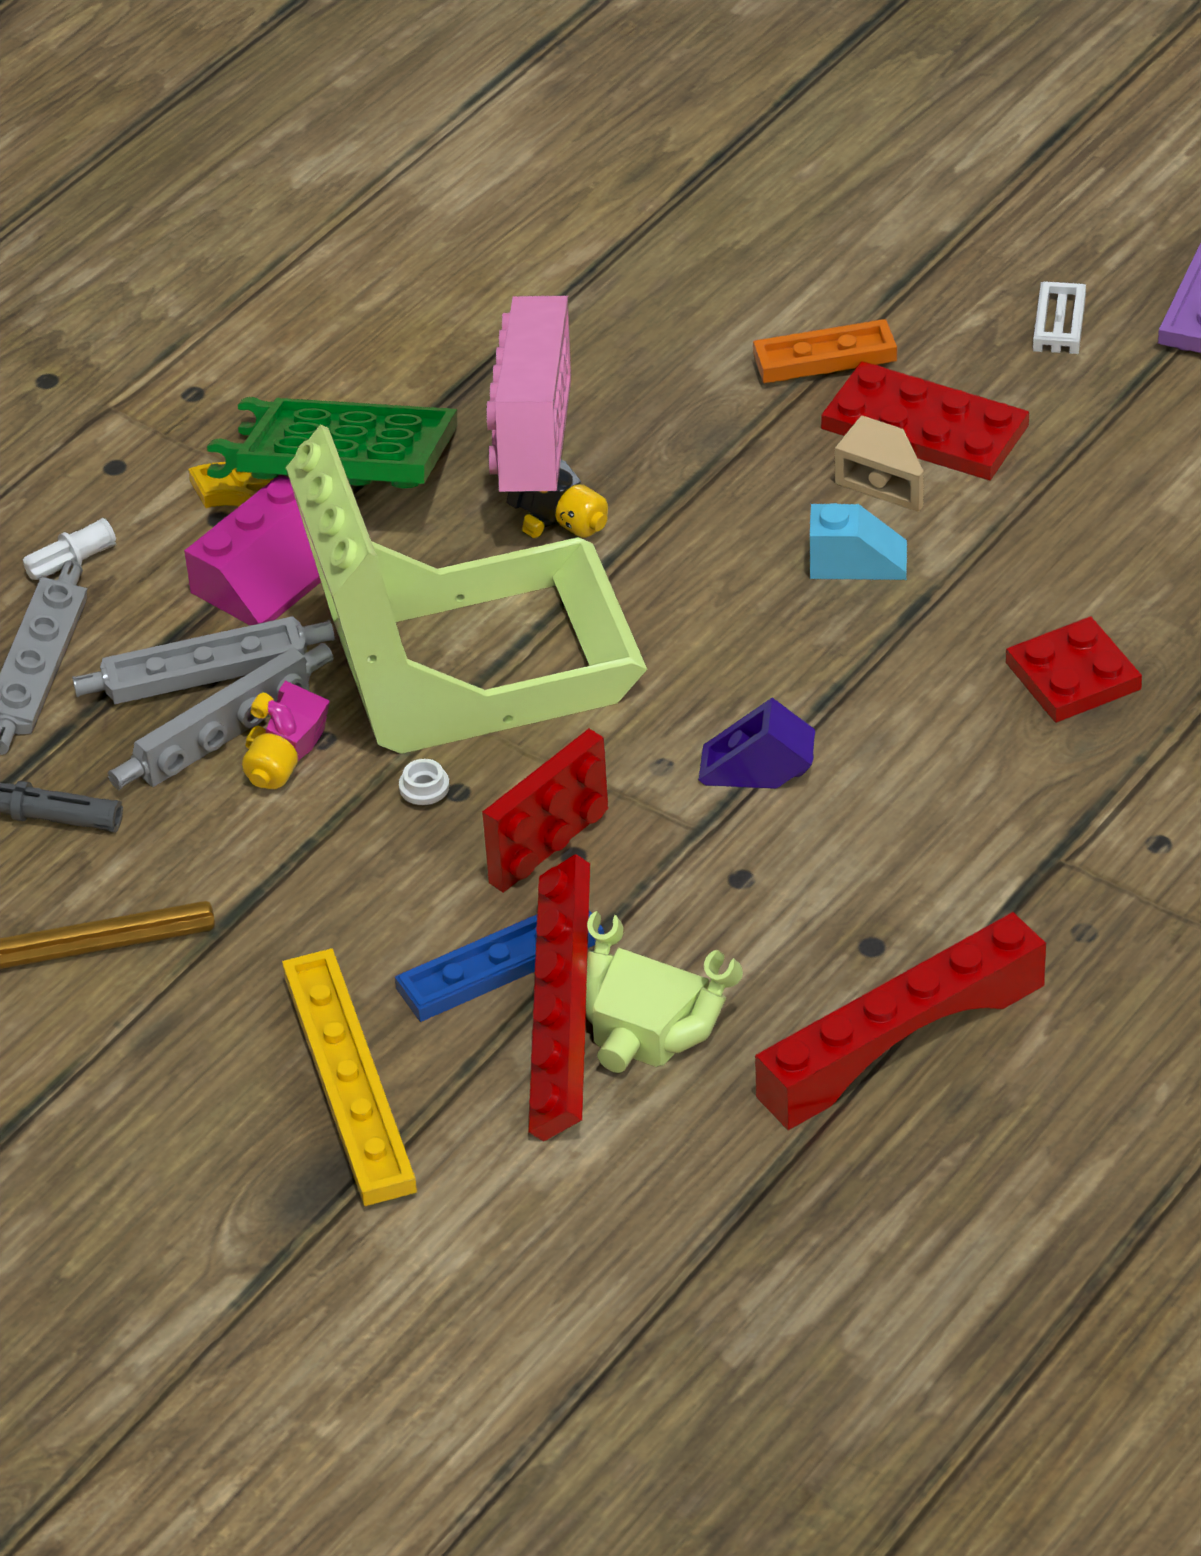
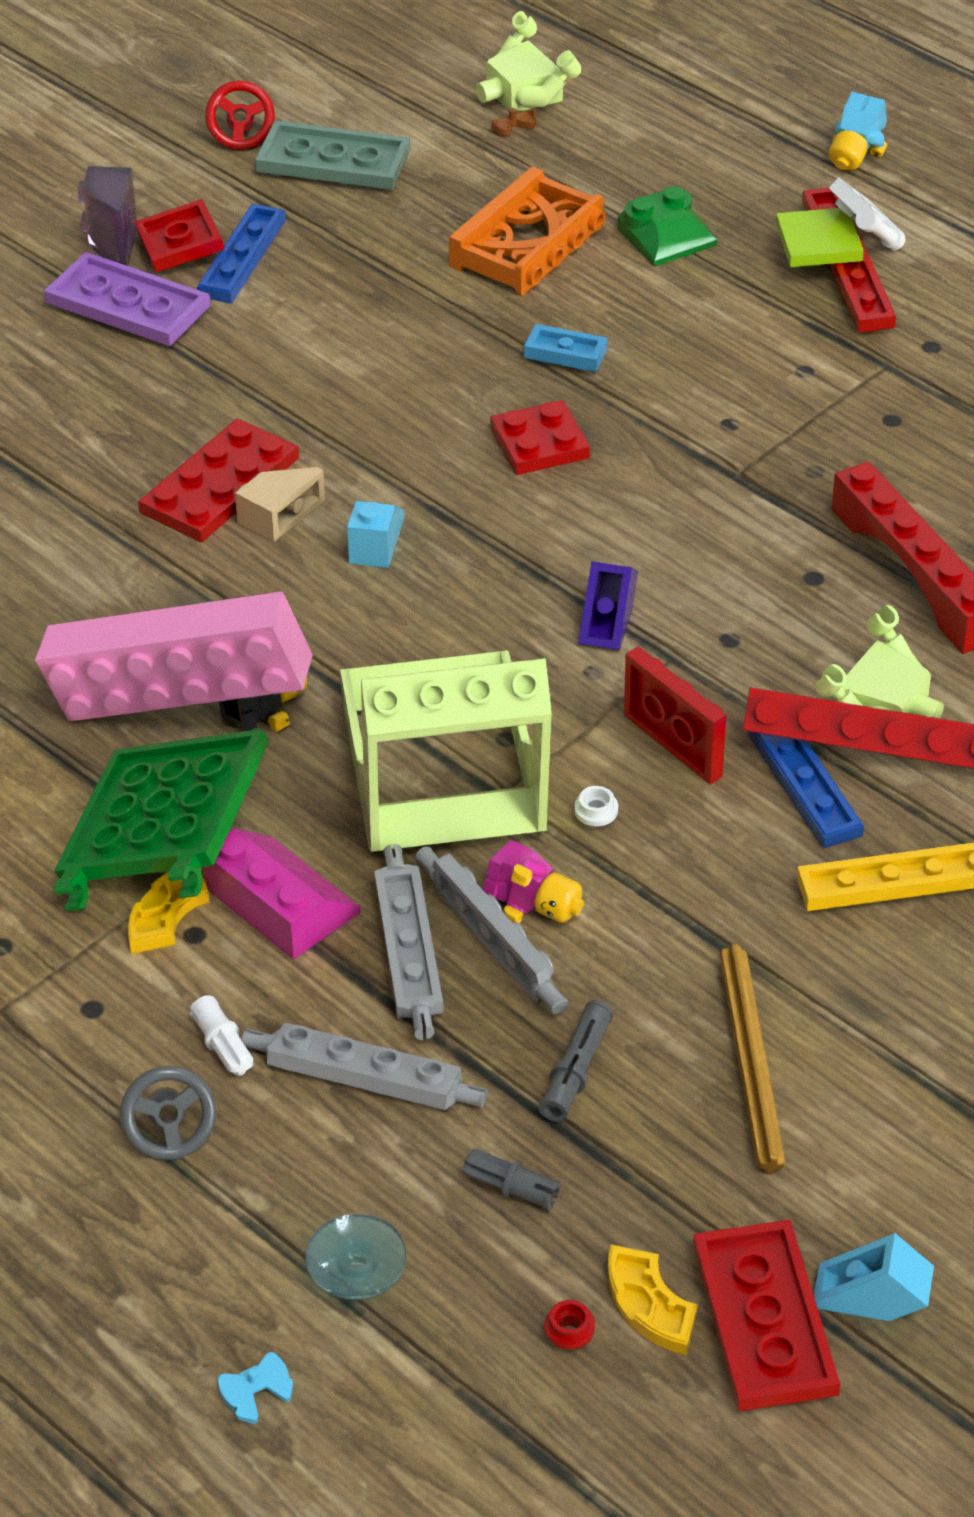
camera: 85 degrees left, 0 degrees up
orange plate [753,319,897,383] -> none
white tile [1033,282,1086,354] -> none

